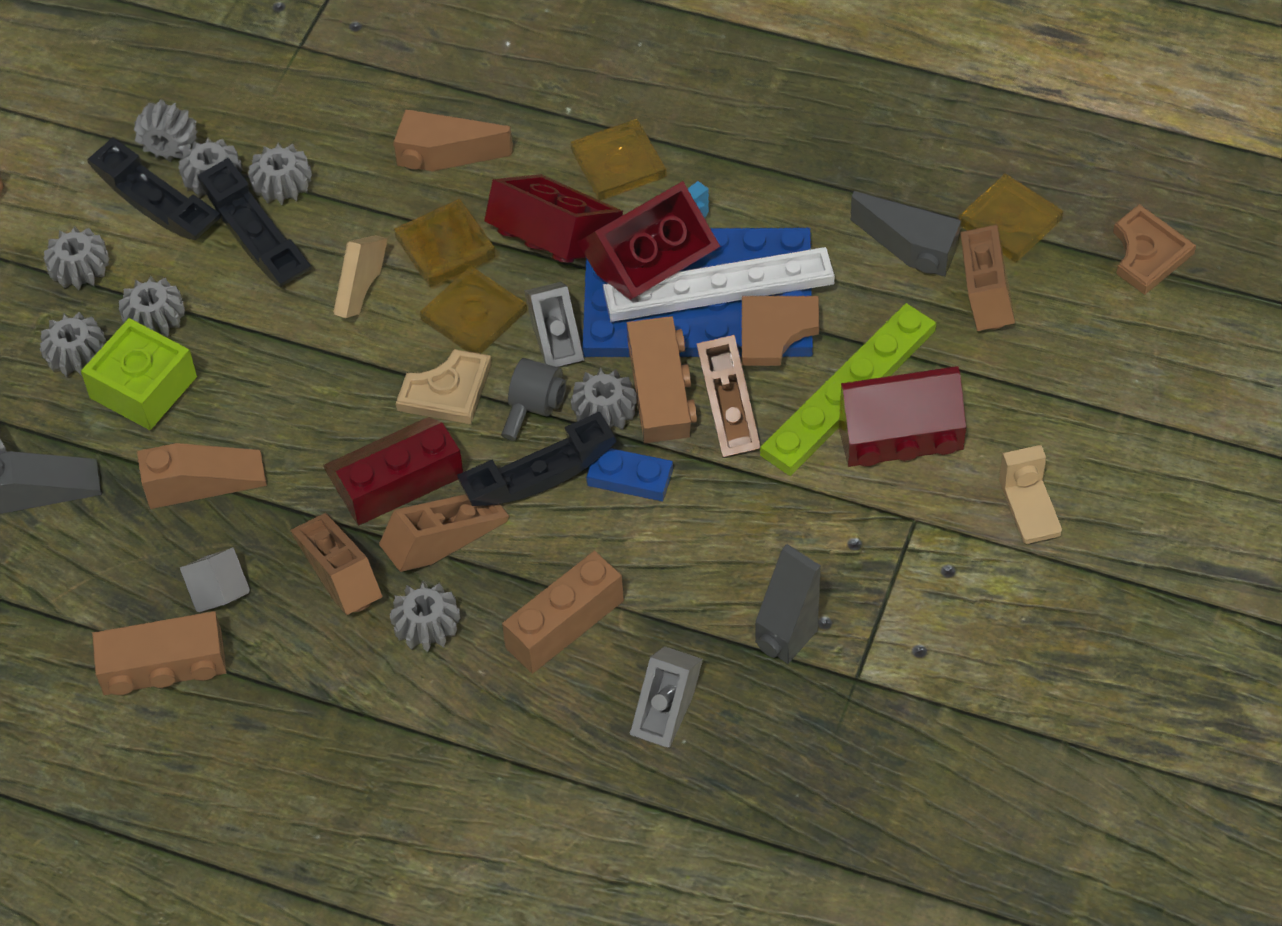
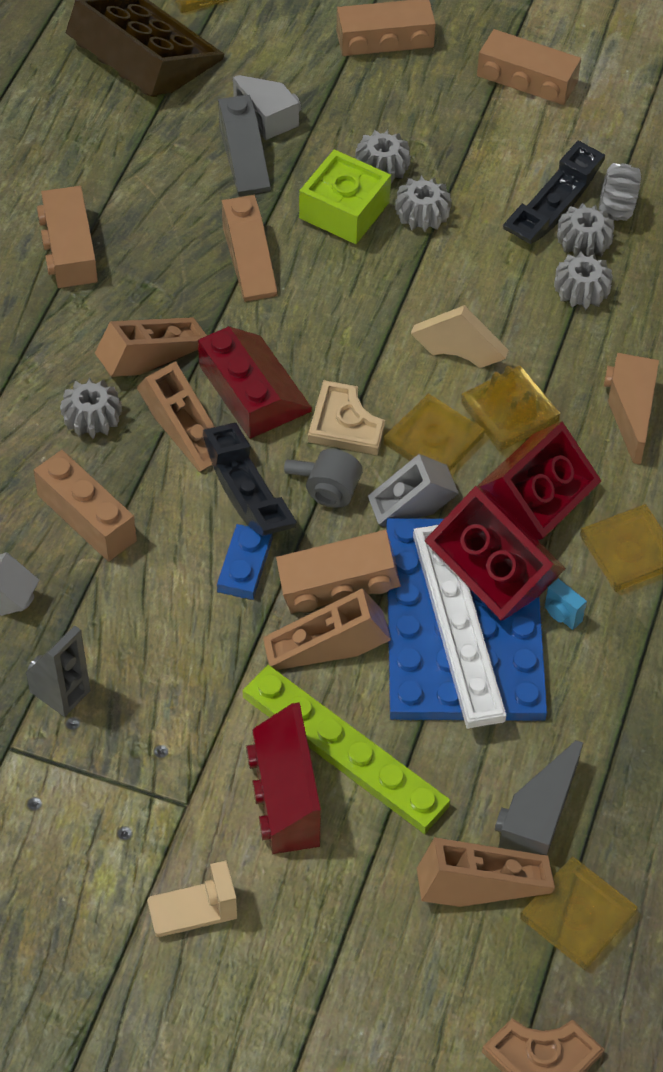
camera: 85 degrees right, 0 degrees up
light grey gear [44,226,109,290] -> none
light grey panel [180,547,250,612] -> none
black slope [197,157,311,287] -> none
light grey gear [571,367,637,430] -> none
medium nougat tile [742,296,819,366] -> none

